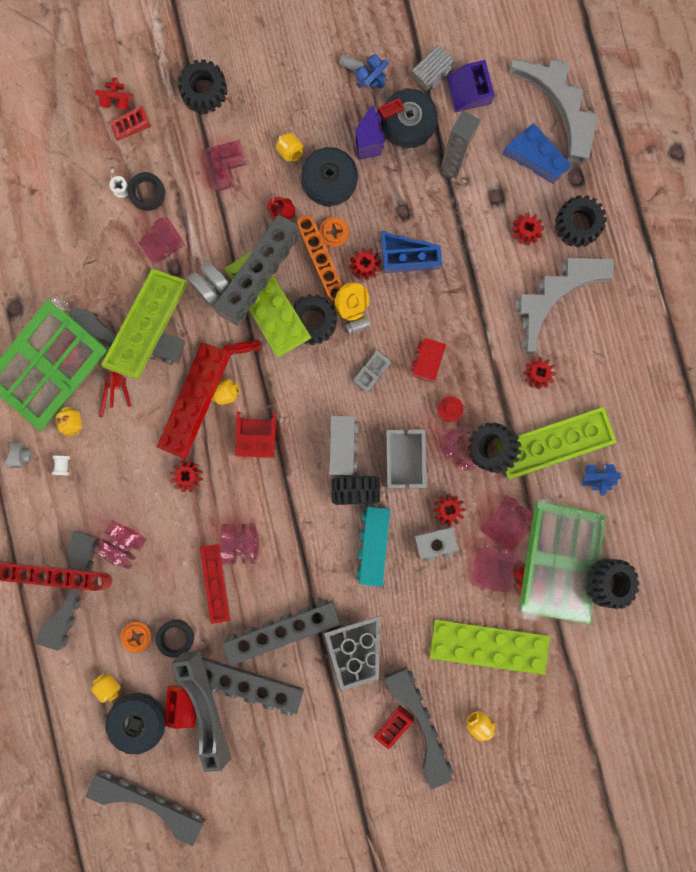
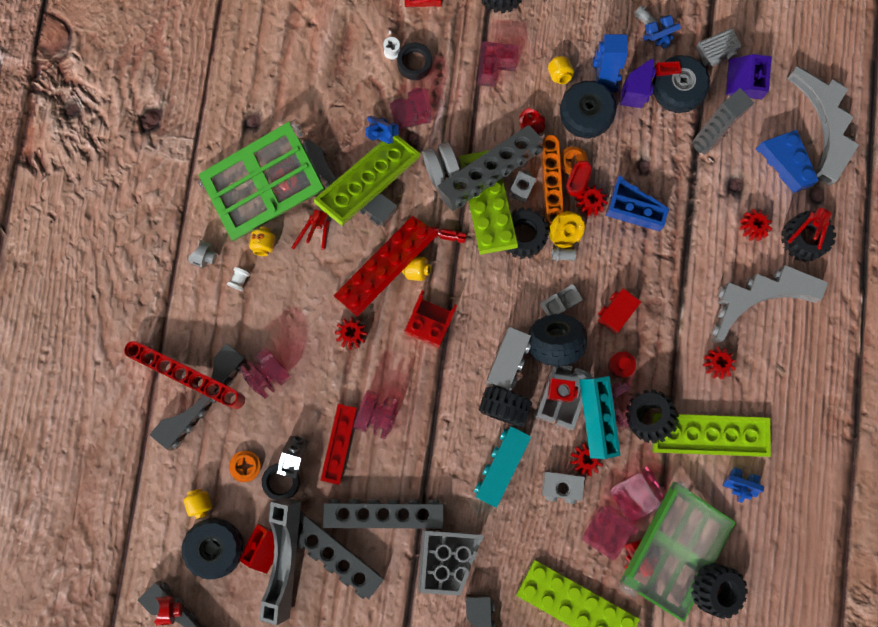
camera: 20 degrees right, 5 degrees down
none -> red piece [154,596,182,626]
none -> dark grey bracket [277,436,309,479]
none -> blue hips [365,115,399,144]
none -> light grey brick [508,171,536,203]
none -> black wheel [528,314,587,367]
none -> red brick [547,378,578,403]
none -> red tile [566,161,592,197]
none -> teal brick [579,376,621,459]
none -> blue wedge [592,34,628,92]
none -> red plant [788,208,832,250]

